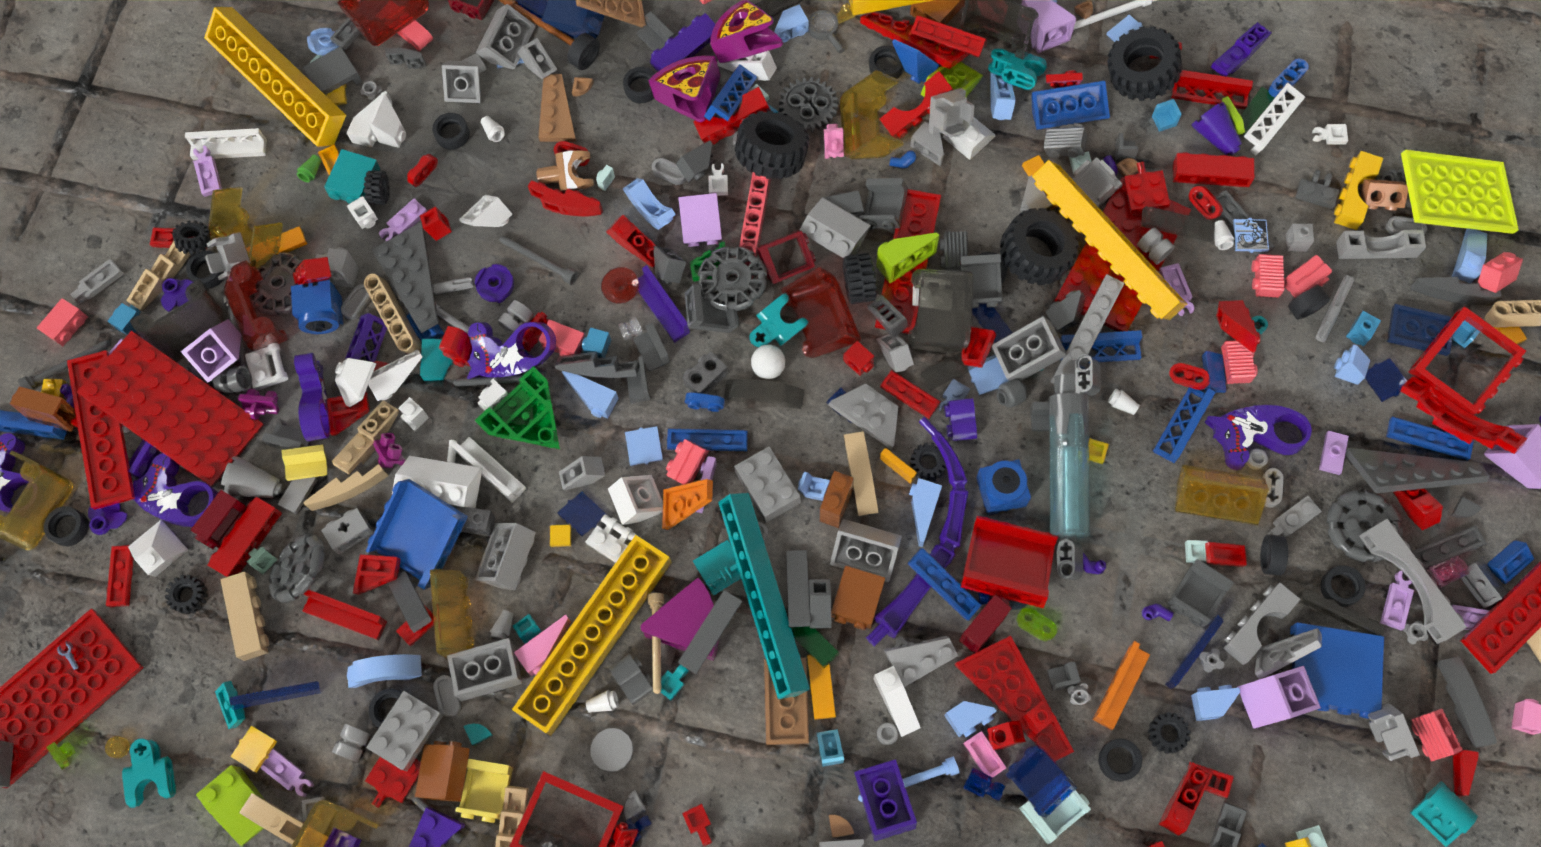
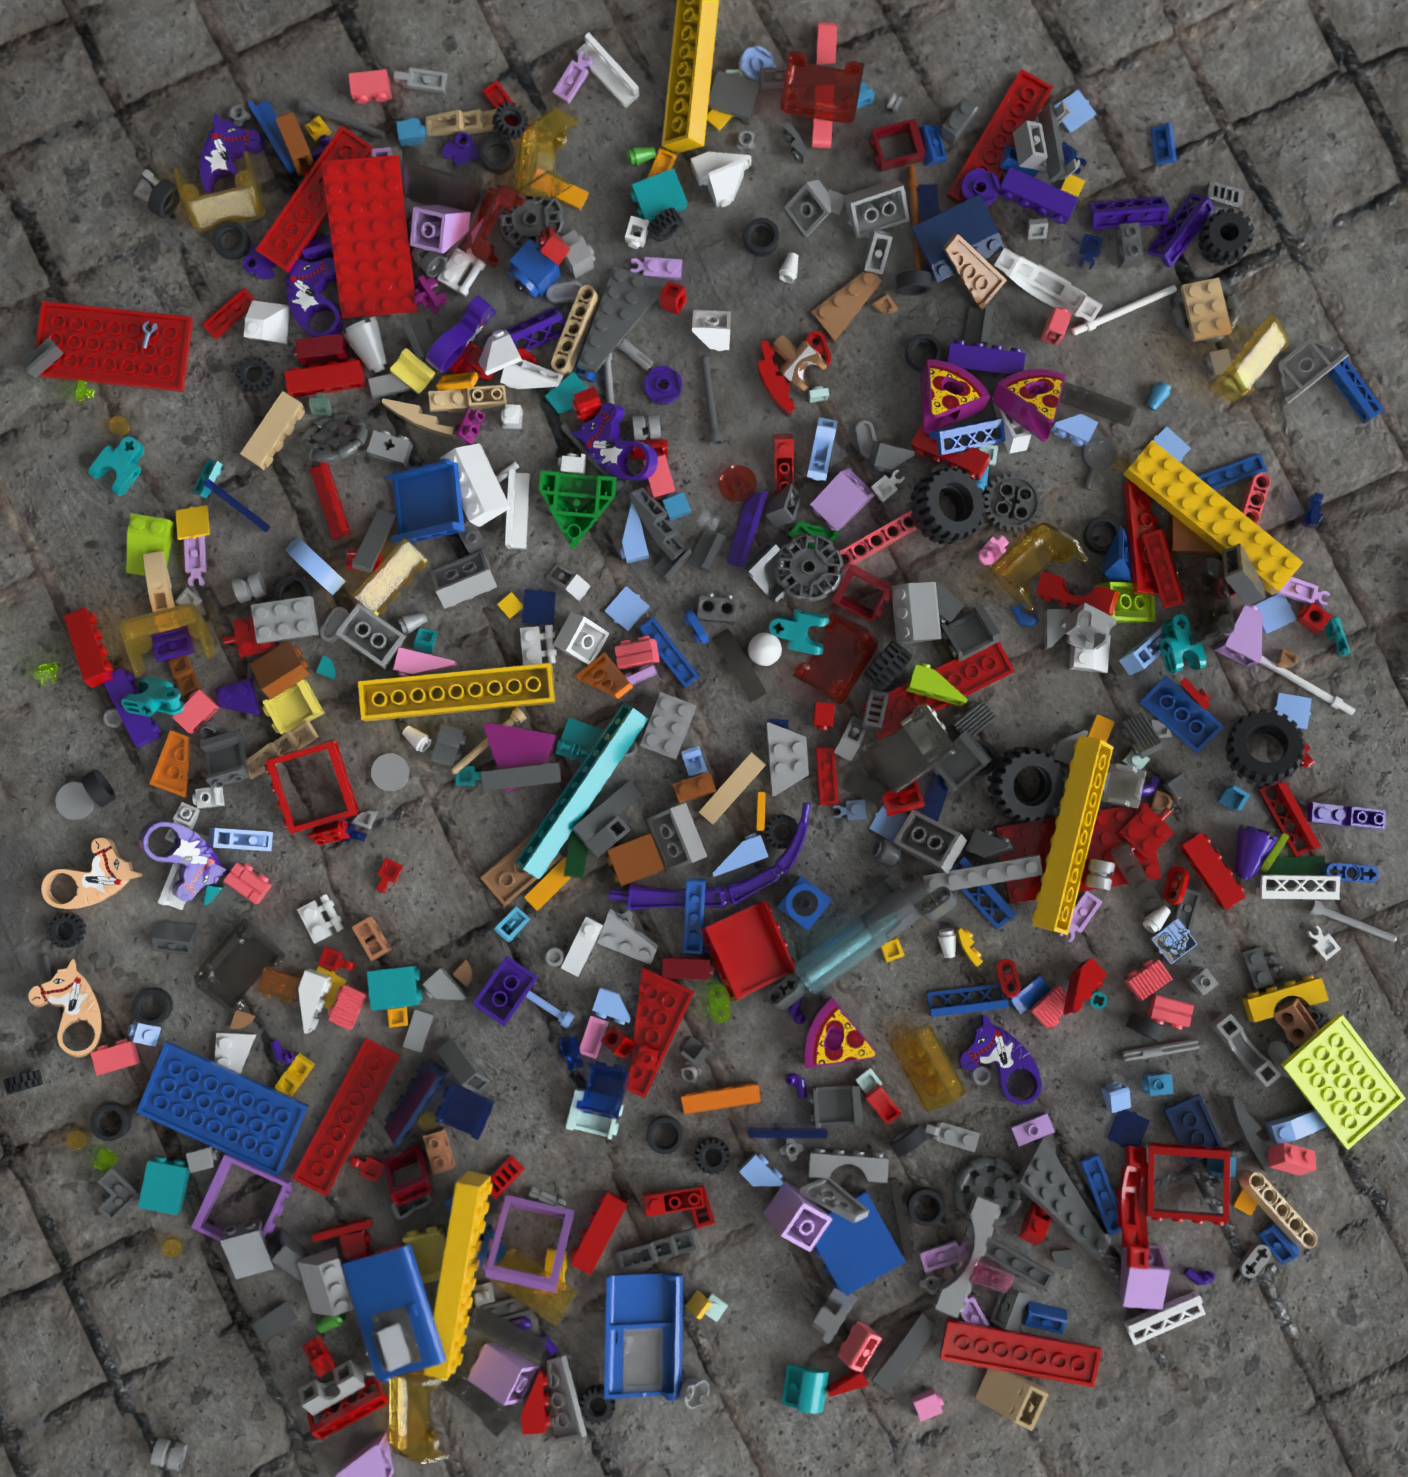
camera: 45 degrees right, 15 degrees up
light grey panel [205,233,252,281] -> none
red wing [353,554,401,595] -> none
red plate [407,154,438,187] -> none
dark purple brick [944,398,977,441] -> none
light grey beam [1260,468,1283,508] -> none
none -> light orange tile [436,372,478,391]
none -> piece [803,996,876,1069]
none -> yellow slope [956,928,983,967]
none -> light grey piece [1307,899,1397,942]

